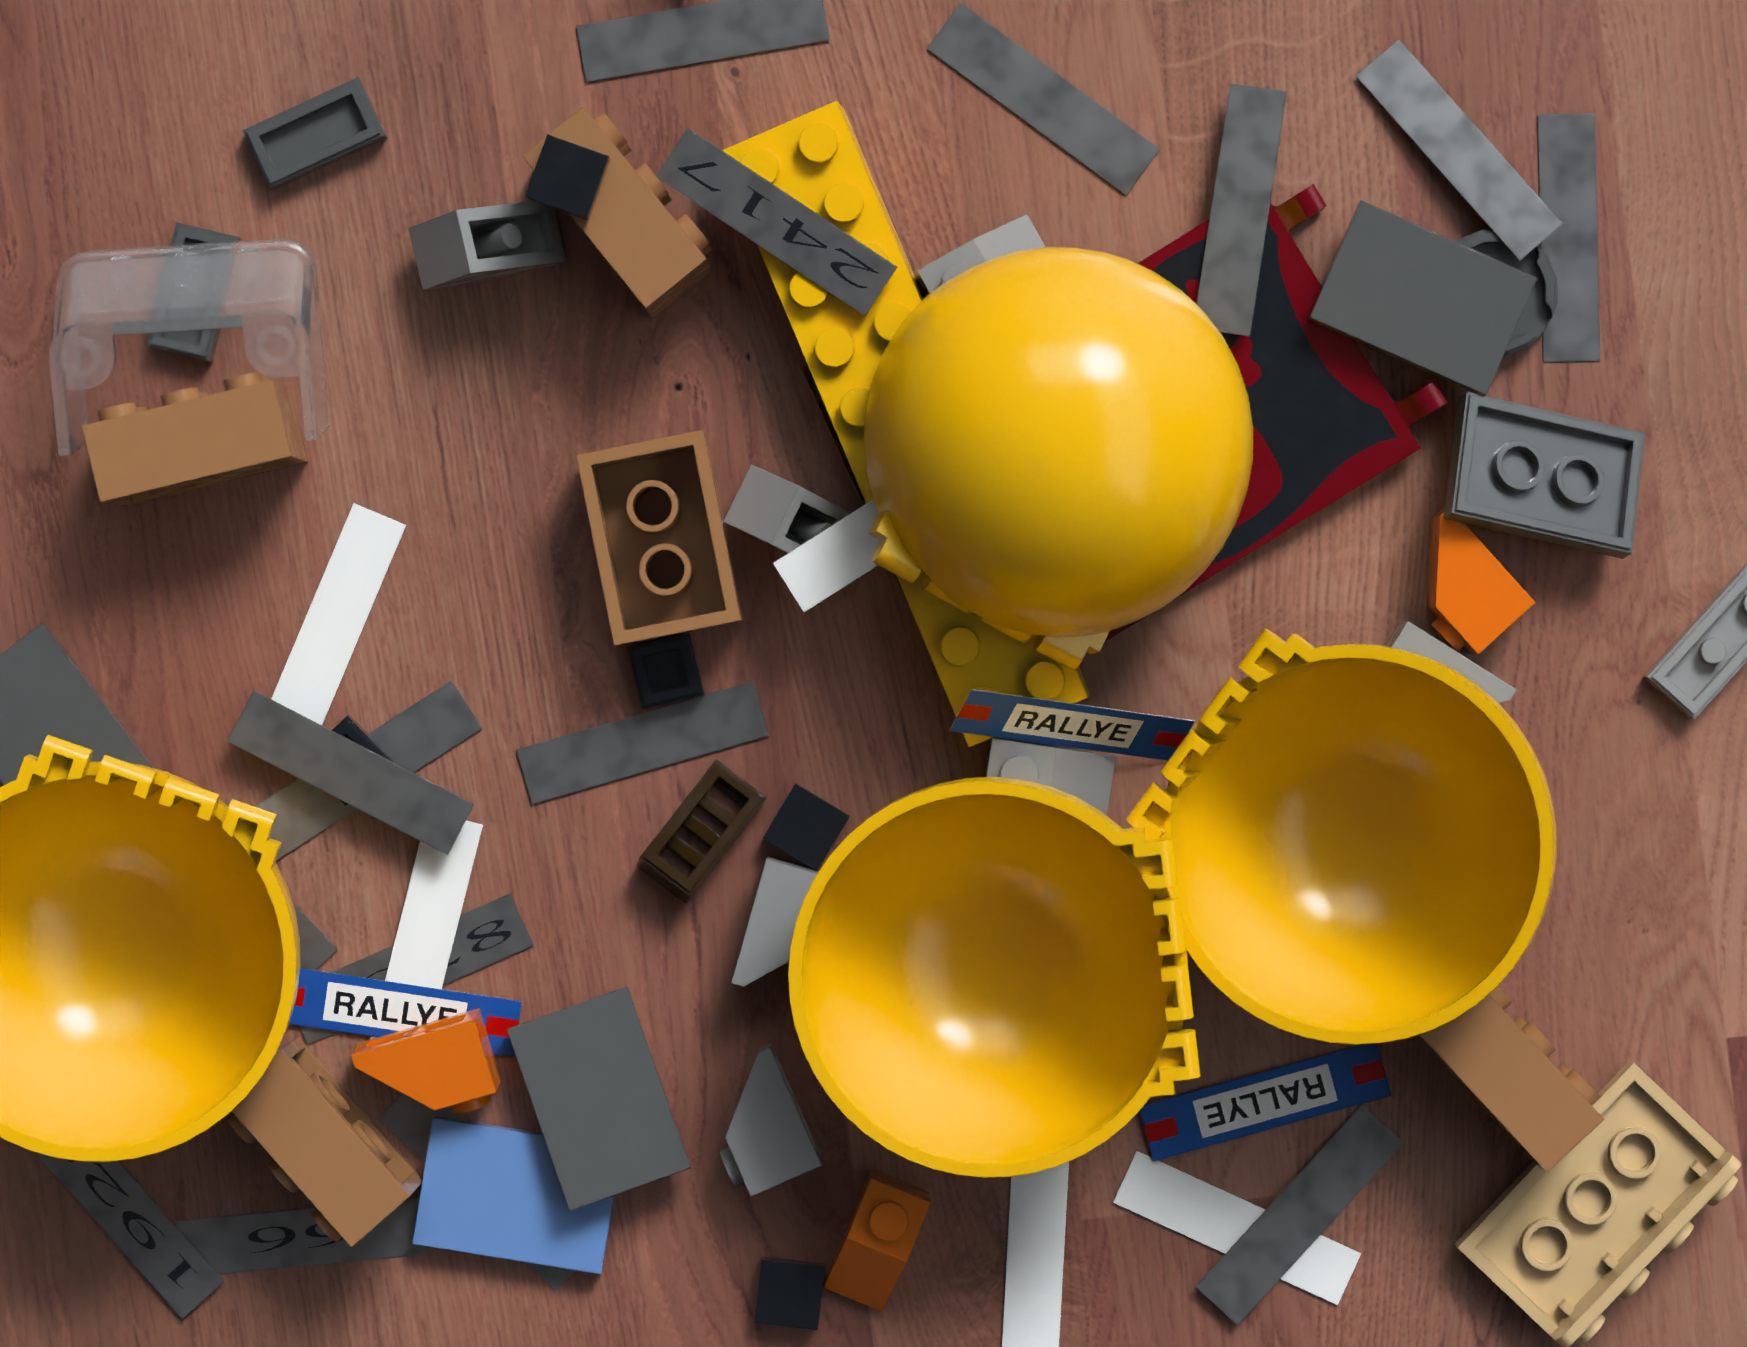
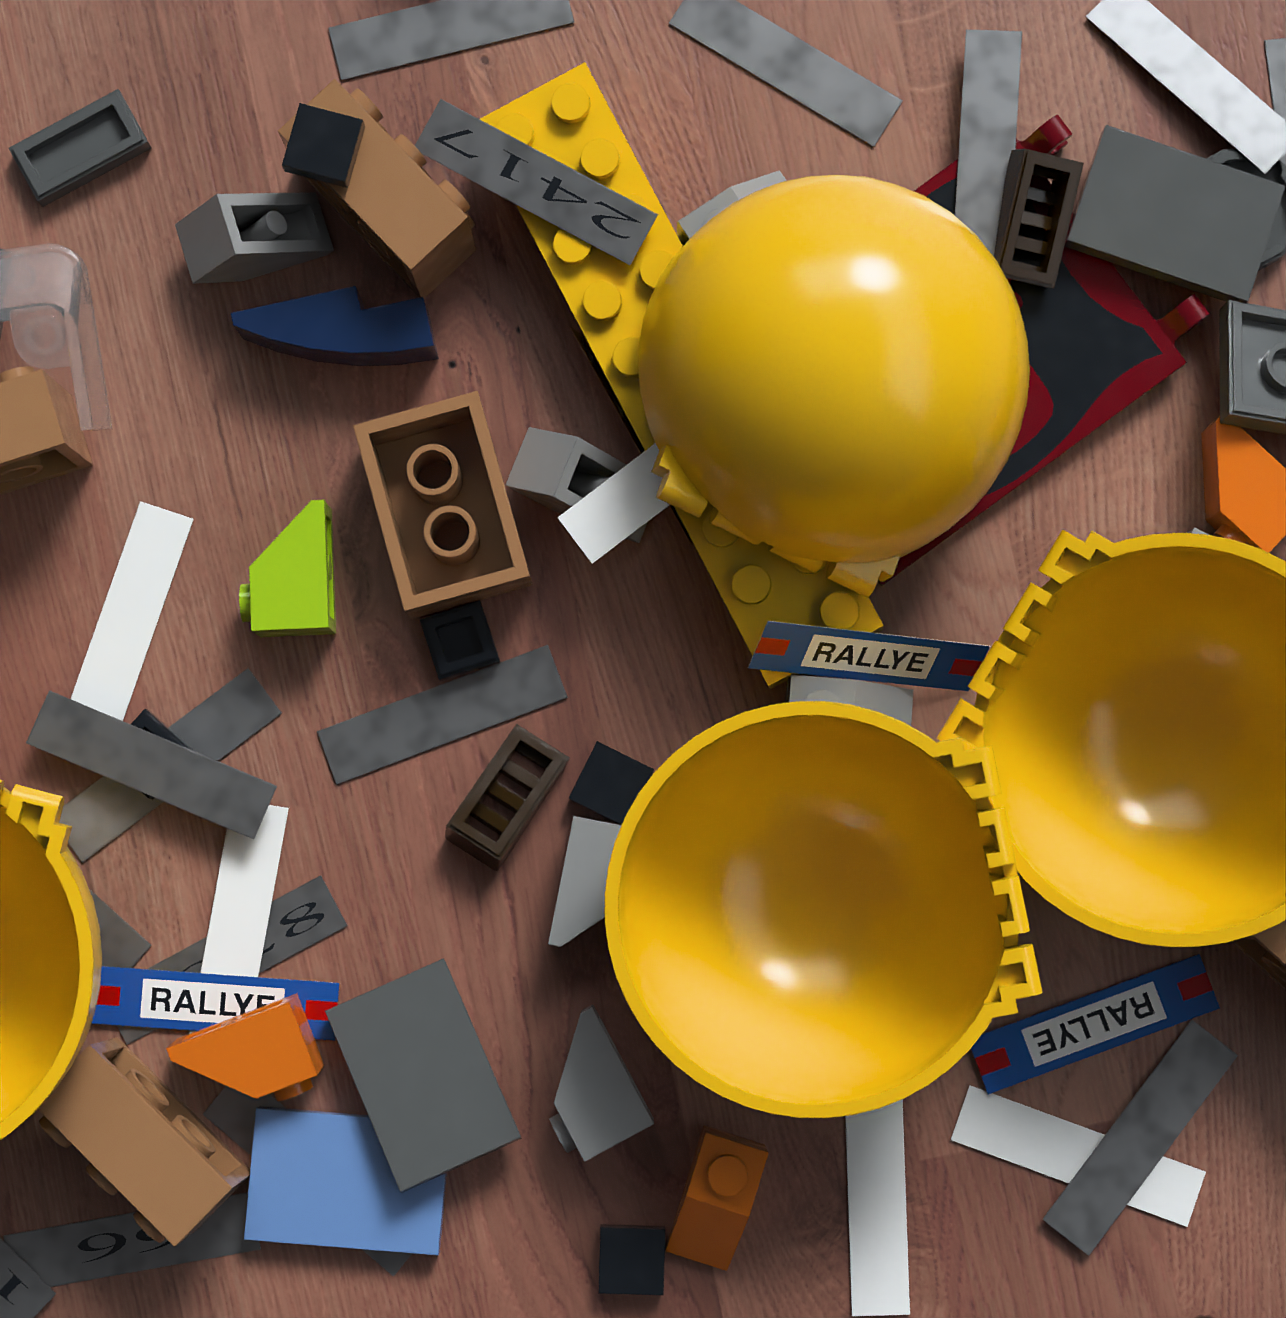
camera: 15 degrees left, 5 degrees down
none -> dark blue slope [231,286,439,366]
none -> lime slope [239,500,336,637]
none -> dark brown slope [994,149,1084,289]

